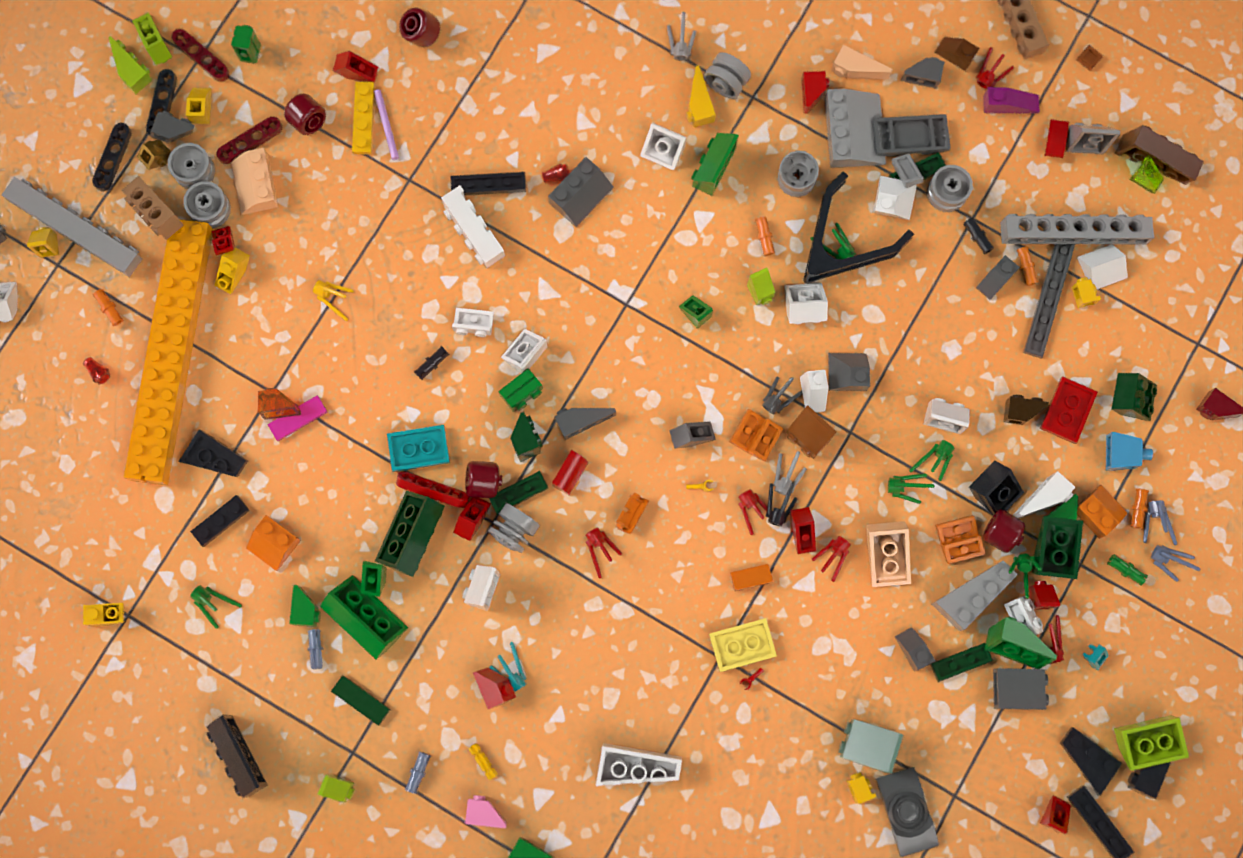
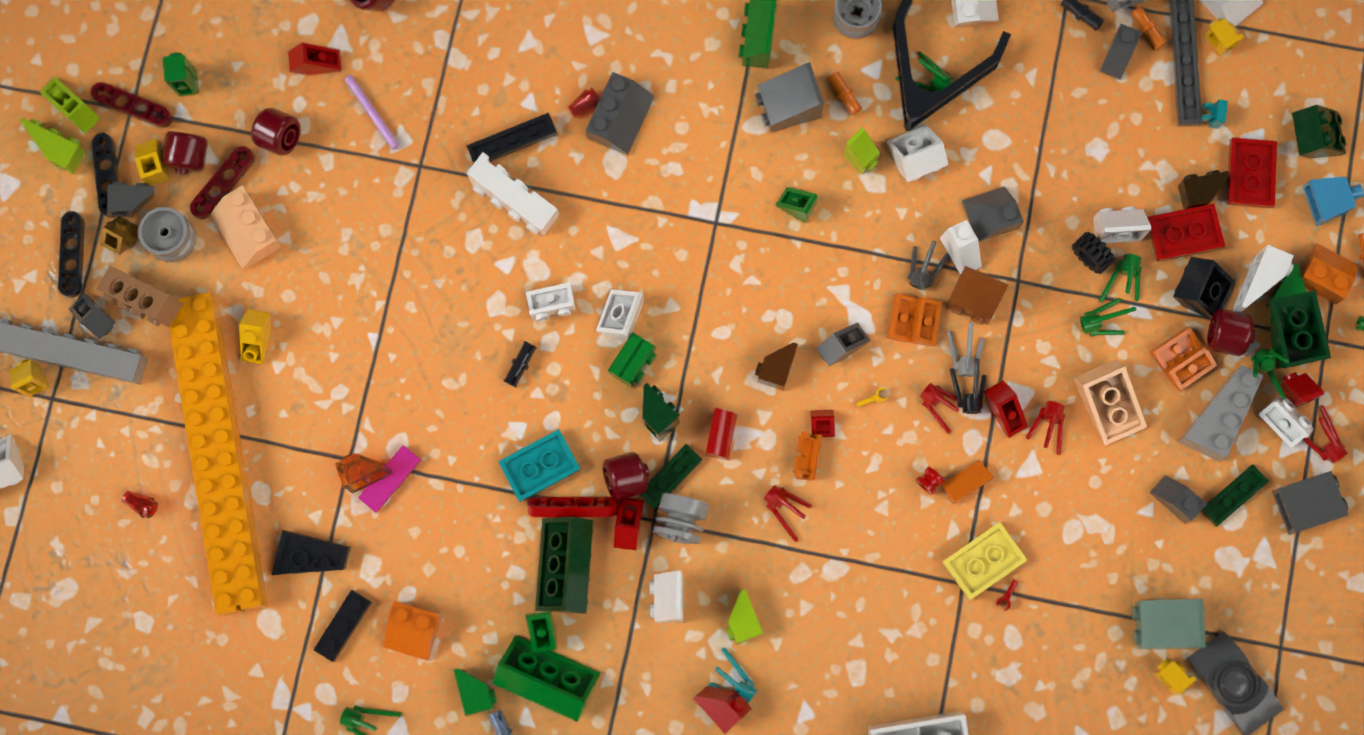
camera: 10 degrees left, 0 degrees up
orange pin [93,289,124,326] -> none
light grey wheel [184,181,231,228] -> none
red slope [211,226,235,256] -> none
yellow plant [313,280,354,321] -> none
yellow plate [352,82,375,155] -> none
dark grey slope [554,408,616,440] -> none
white slope [640,123,686,171] -> none
green slope [984,617,1057,669] -> none
none -> dark grey slope [69,293,116,339]
none -> dark red head [161,131,208,175]
none -> lime slope [725,589,763,644]
none -> dark grey slope [755,62,824,133]
none -> reddish brown slope [755,342,798,391]
none -> red slope [810,410,835,437]
none -> red wheel [915,466,945,495]
none -> black tyre [1072,232,1115,274]
none -> red plate [1147,203,1225,262]
none -> teal tile [1201,99,1228,129]

